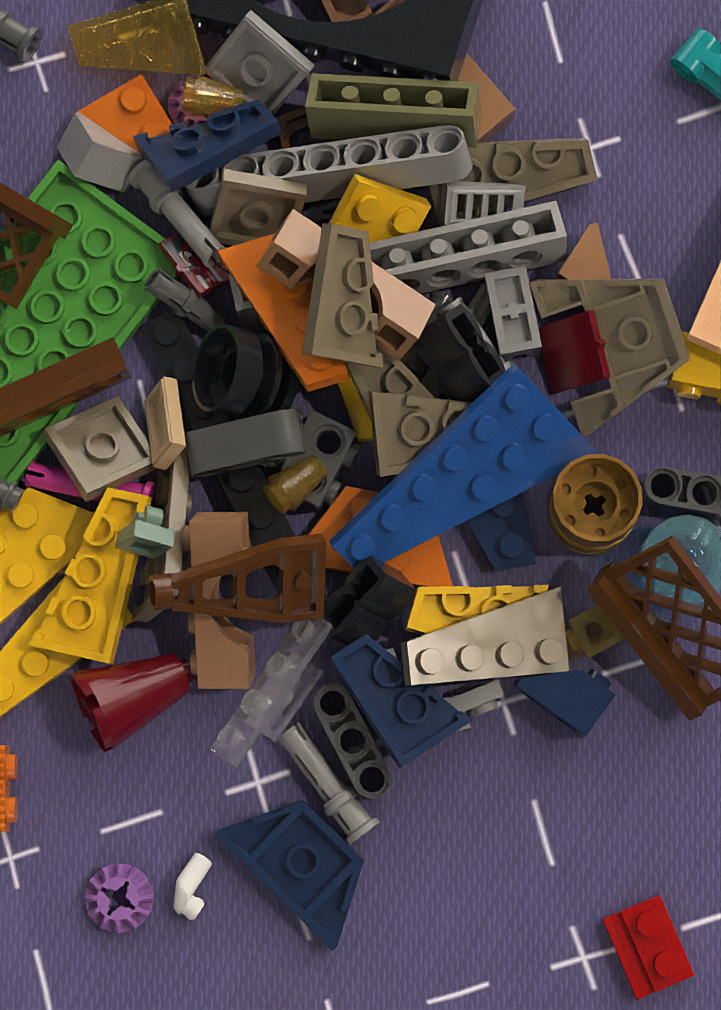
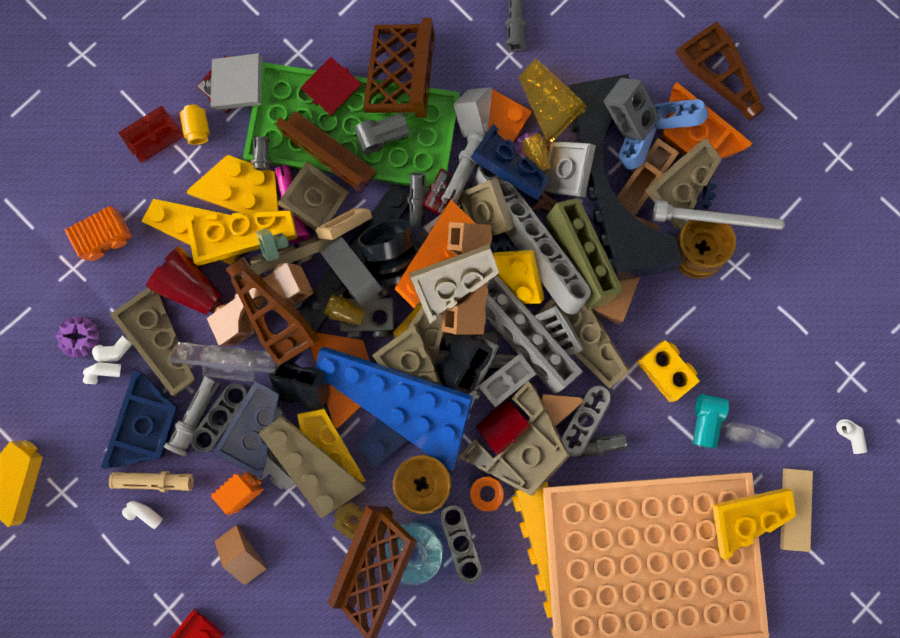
camera: 60 degrees right, 0 degrees up
dark blue slope [514,669,616,737] -> none
none -> white arm [92,335,132,363]
none -> tan pin [109,471,194,492]
none -> dark tan wing [110,288,196,397]
none -> white arm [122,501,163,529]
none -> orange brick [211,471,264,516]
none -> medium nougat slope [214,525,267,585]
none -> dark grey piece [355,113,410,154]
none -> orange piece [470,476,504,511]
none -> light grey beam [562,386,610,457]
none -> dark grey pin [571,433,627,459]
none -> yellow brick [636,340,700,402]

